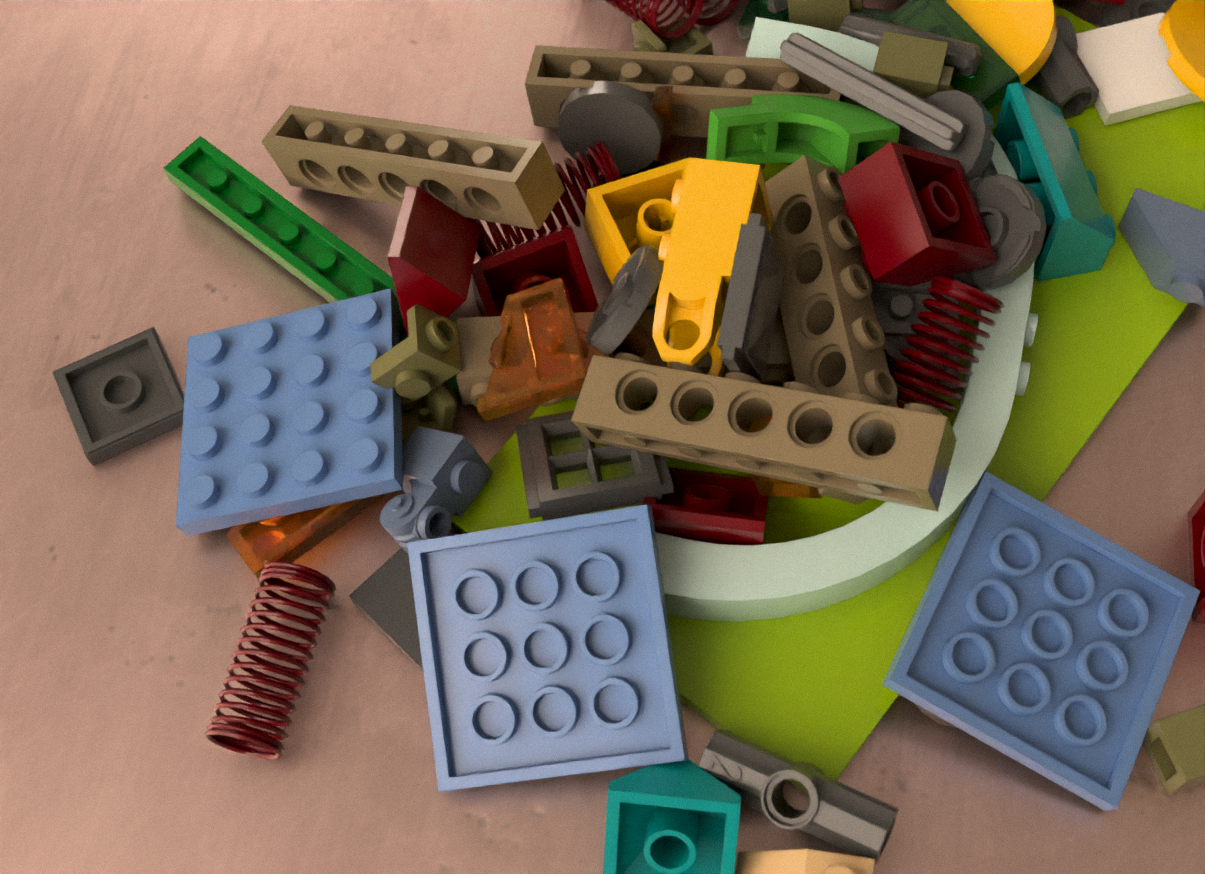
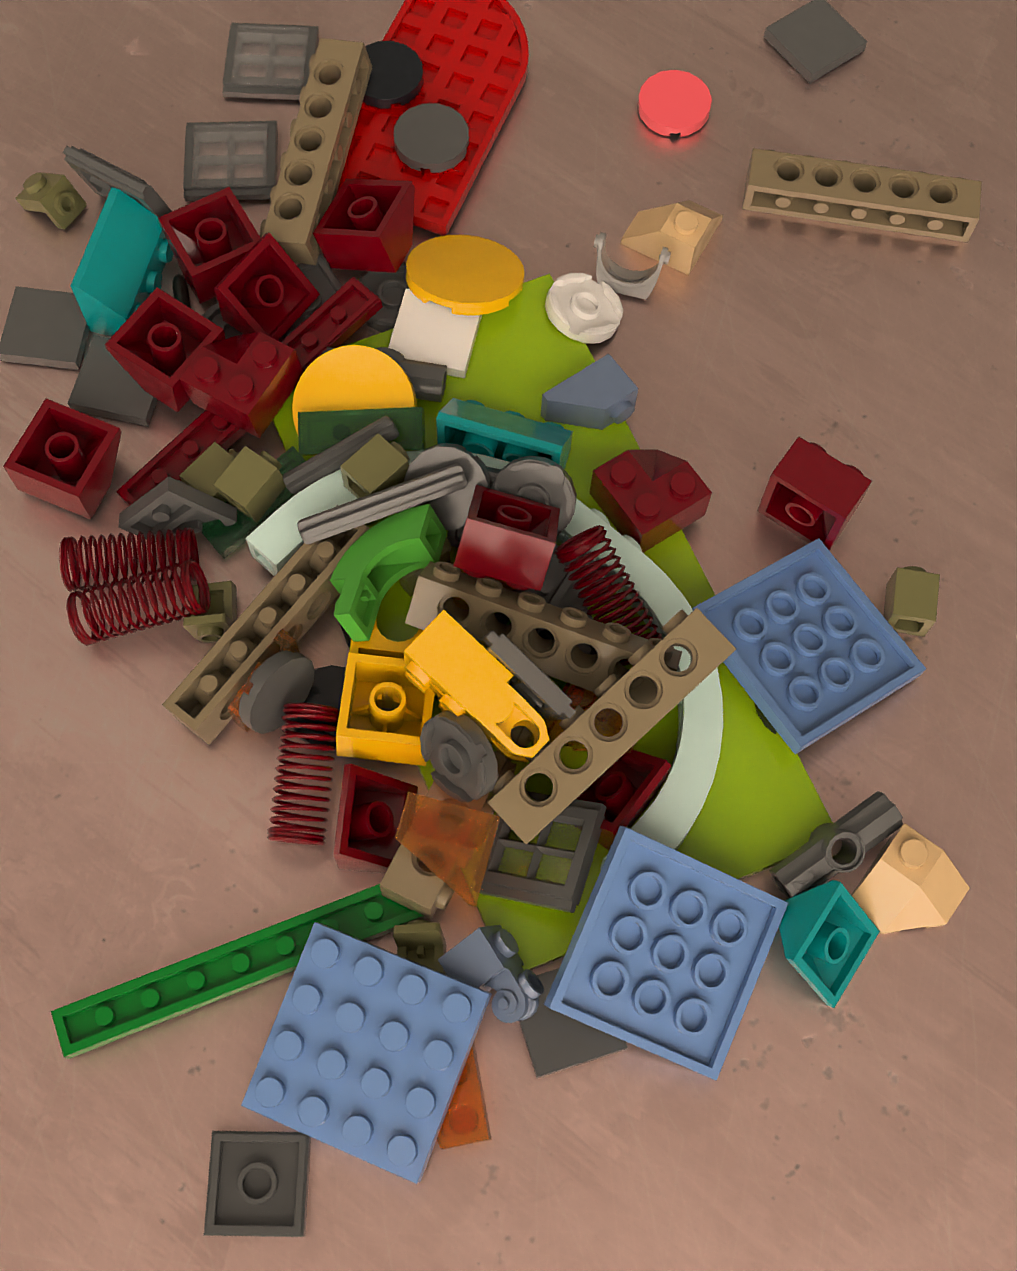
camera: 70 degrees left, 5 degrees up
dark red piece [204,561,336,759] -> none
dark tan brick [262,105,565,230] -> none
olive bracket [370,304,462,401] -> none
dark red slope [388,186,481,337] -> none
none -> dark red slope [590,449,712,553]

